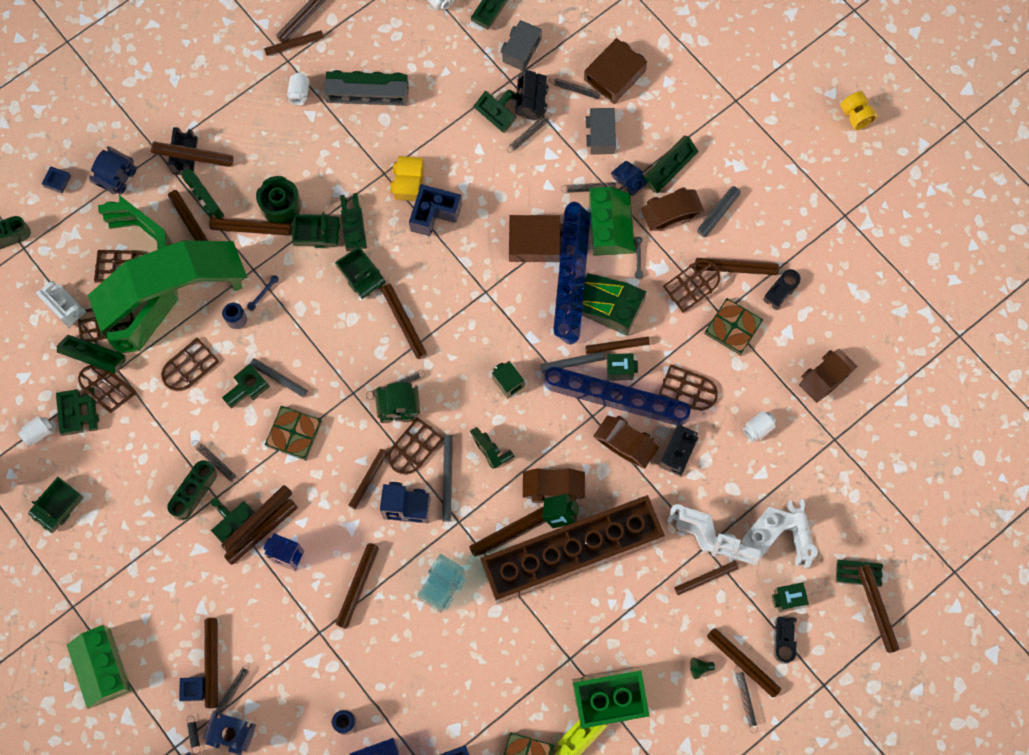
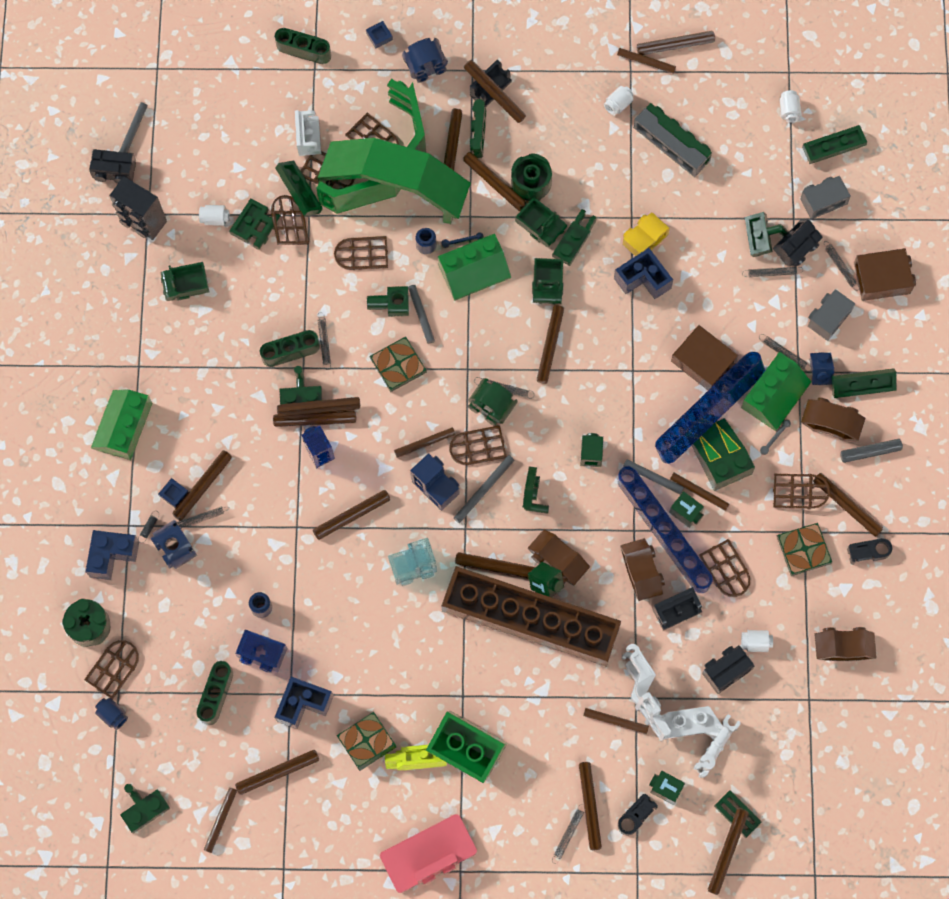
camera: 40 degrees right, 0 degrees up
dark green rock [690,657,715,680] -> none
none -> green slope [438,233,511,301]
none -> black brick [702,645,755,694]

